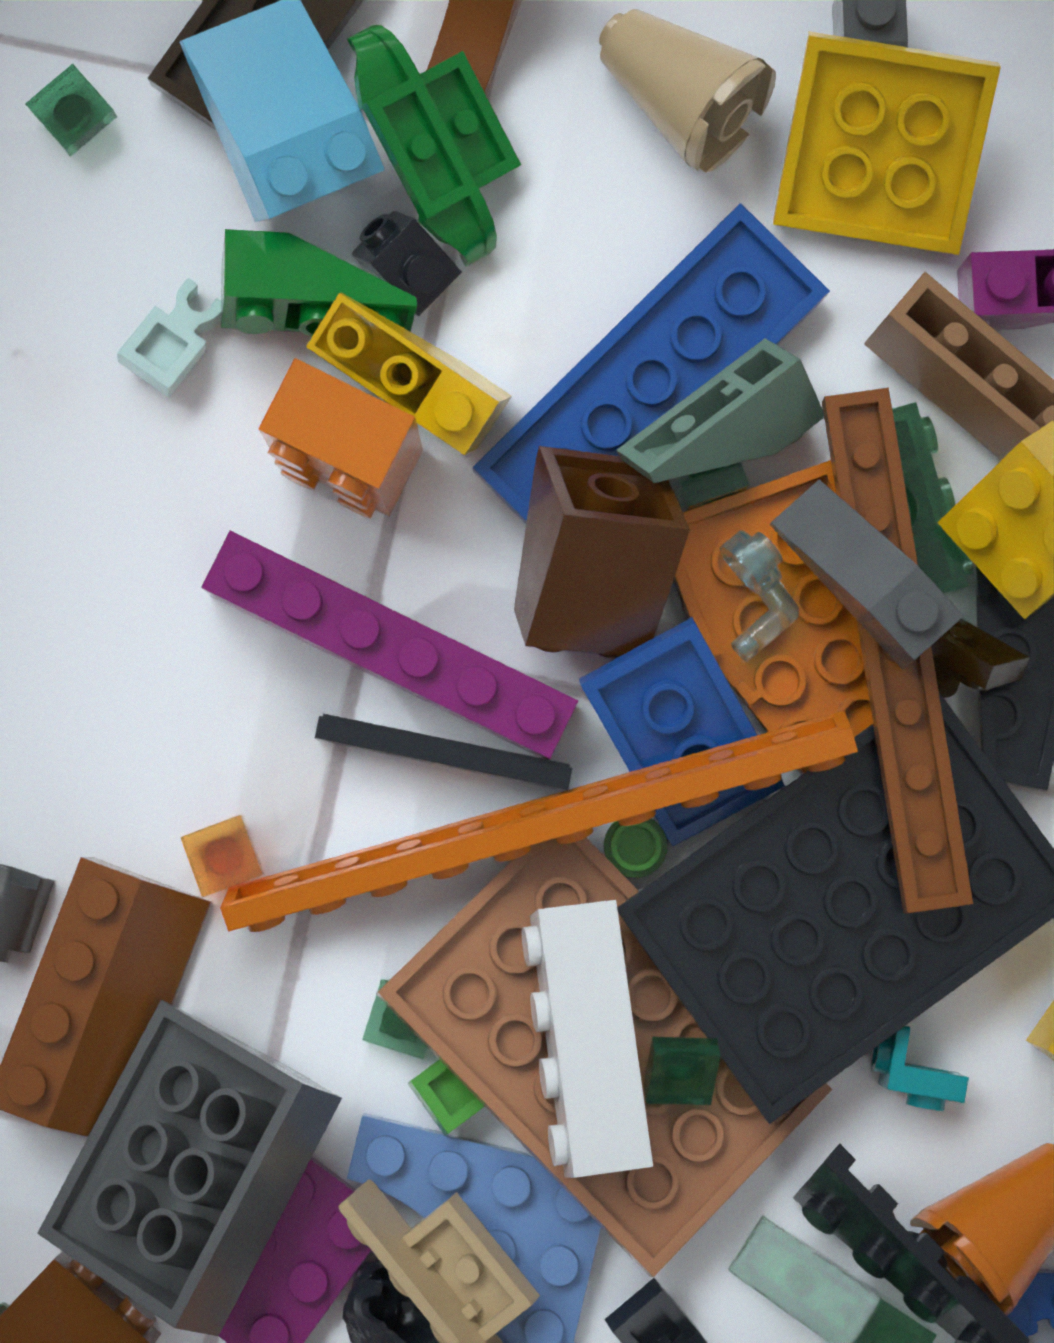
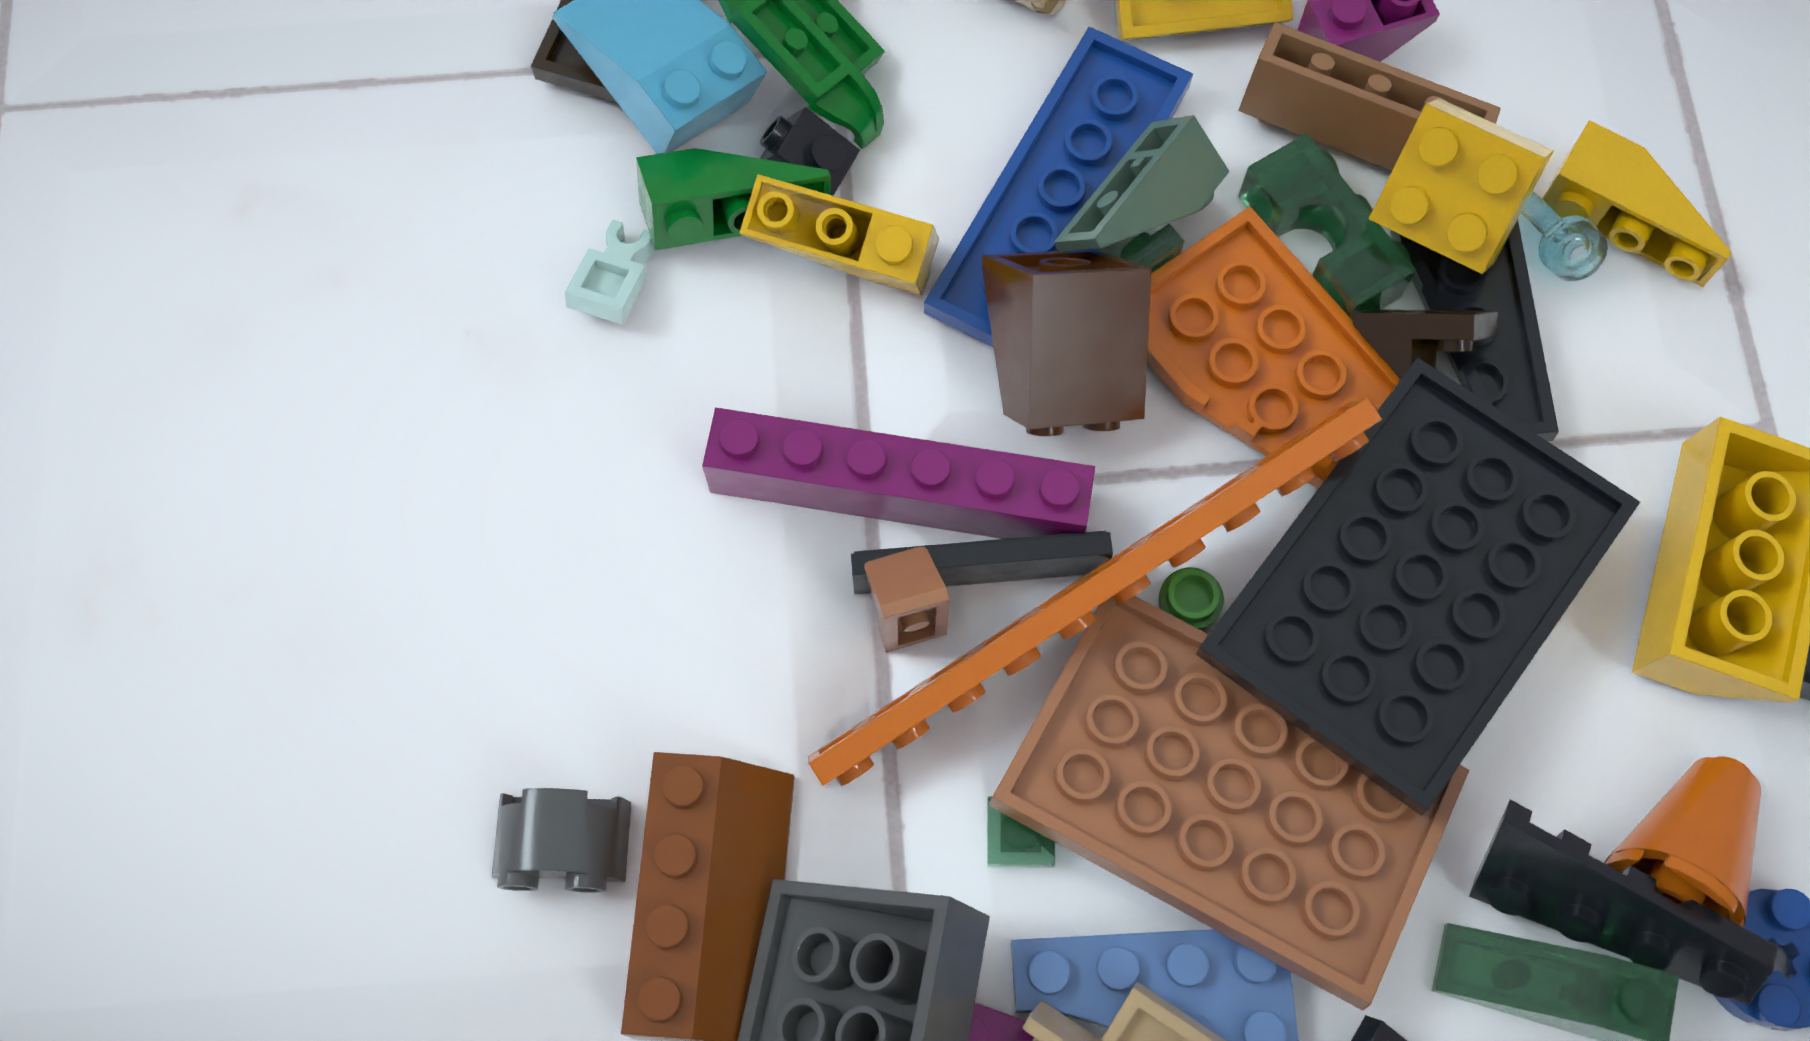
camera: 10 degrees left, 15 degrees down
clear green plate [25,63,117,157] -> none
clear orange plate [180,814,265,897] -> none
orange brick [258,358,423,519] -> none
bright green plate [407,1060,485,1136] -> none
white brick [522,900,653,1178] -> none
blue plate [579,617,785,847] -> none
clear green plate [643,1036,721,1105] -> none
clear light blue plate [719,530,799,662] -> none
dark grey slope [770,479,964,670] -> none
dark orange plate [822,387,973,914] -> none
teal bracket [871,1025,969,1111] -> none
none -> nougat slope [864,547,950,653]

